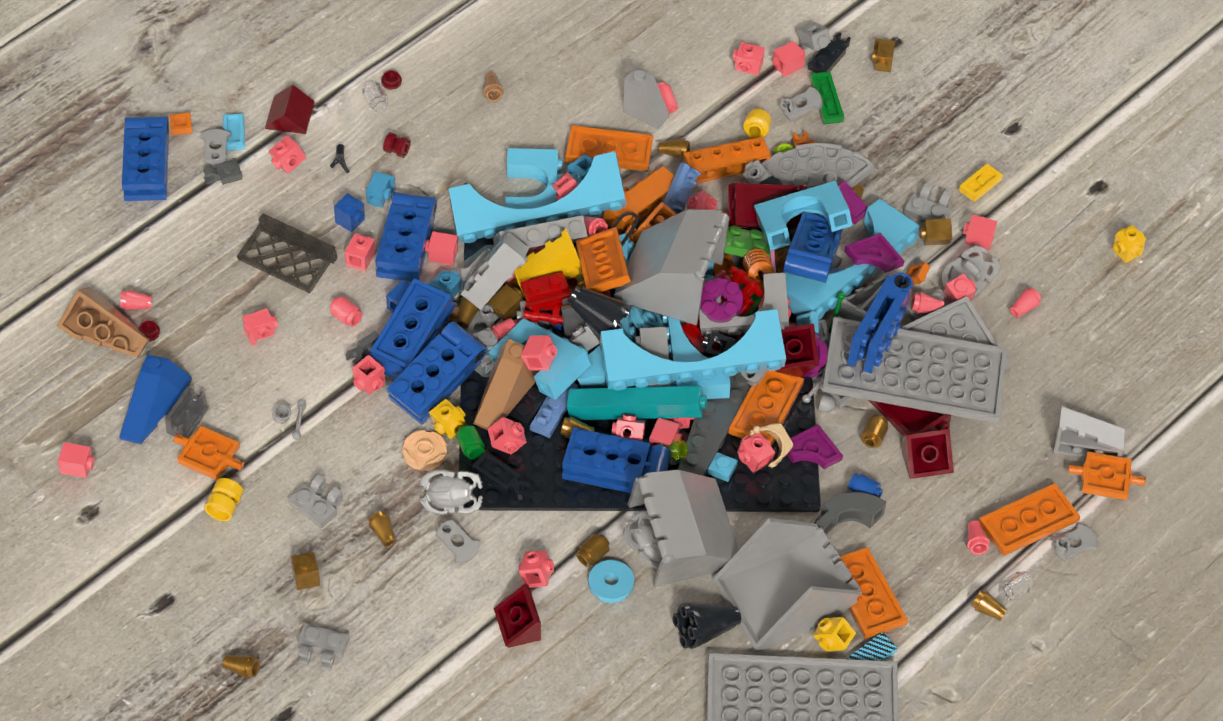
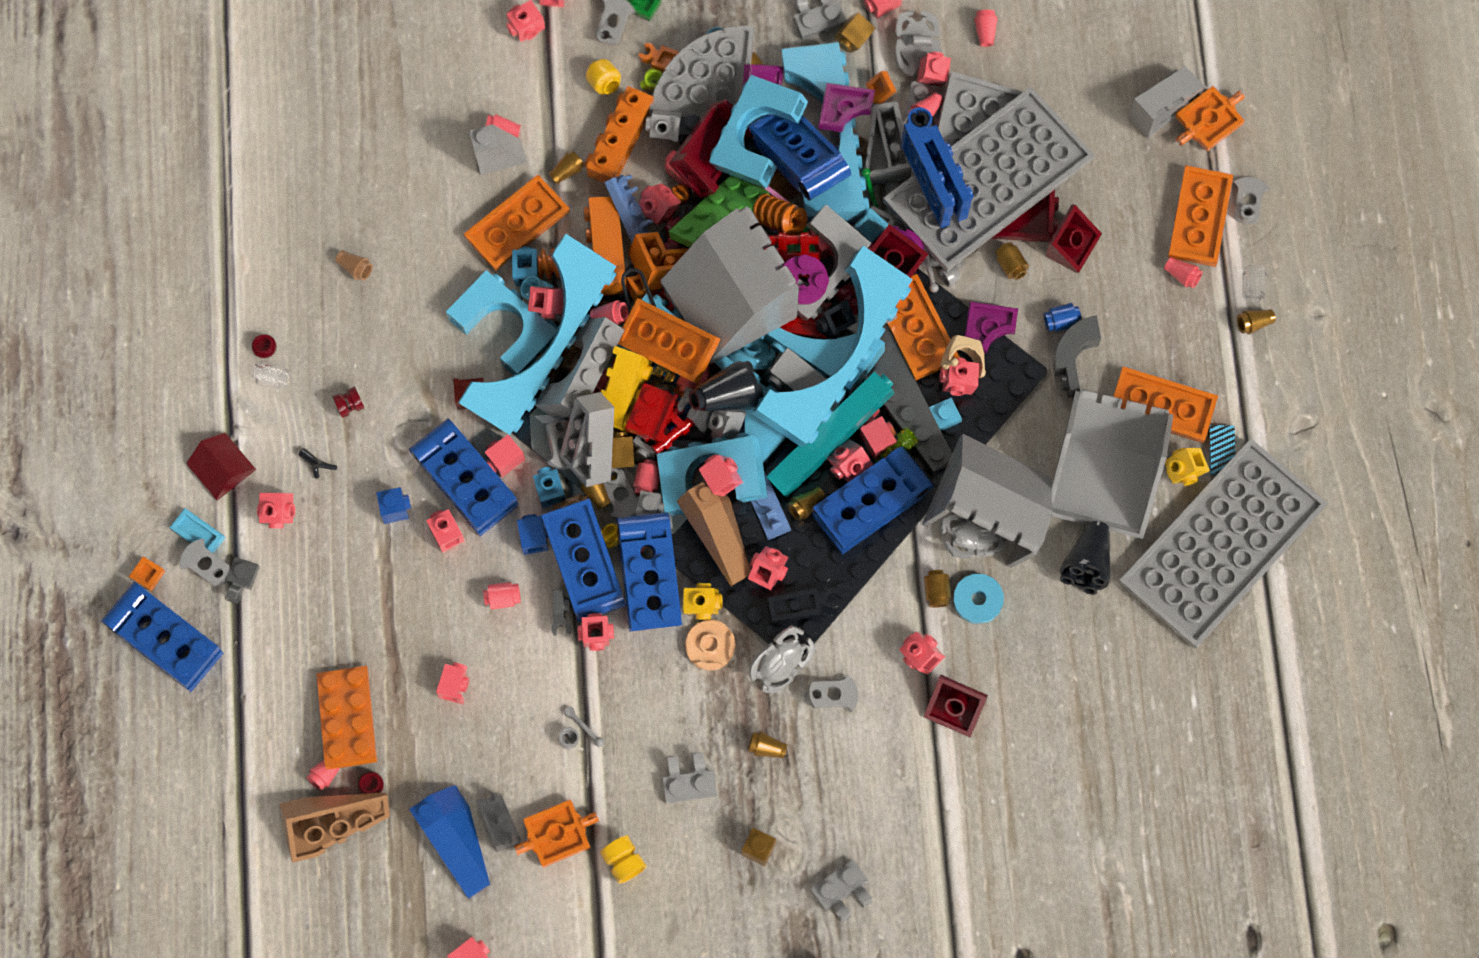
camera: 45 degrees left, 20 degrees up
clear smoke fence [237,213,338,294] -> none
dark azure brick [366,172,396,208] -> none
green brick [456,425,485,460] -> none
none -> orange plate [316,665,378,770]

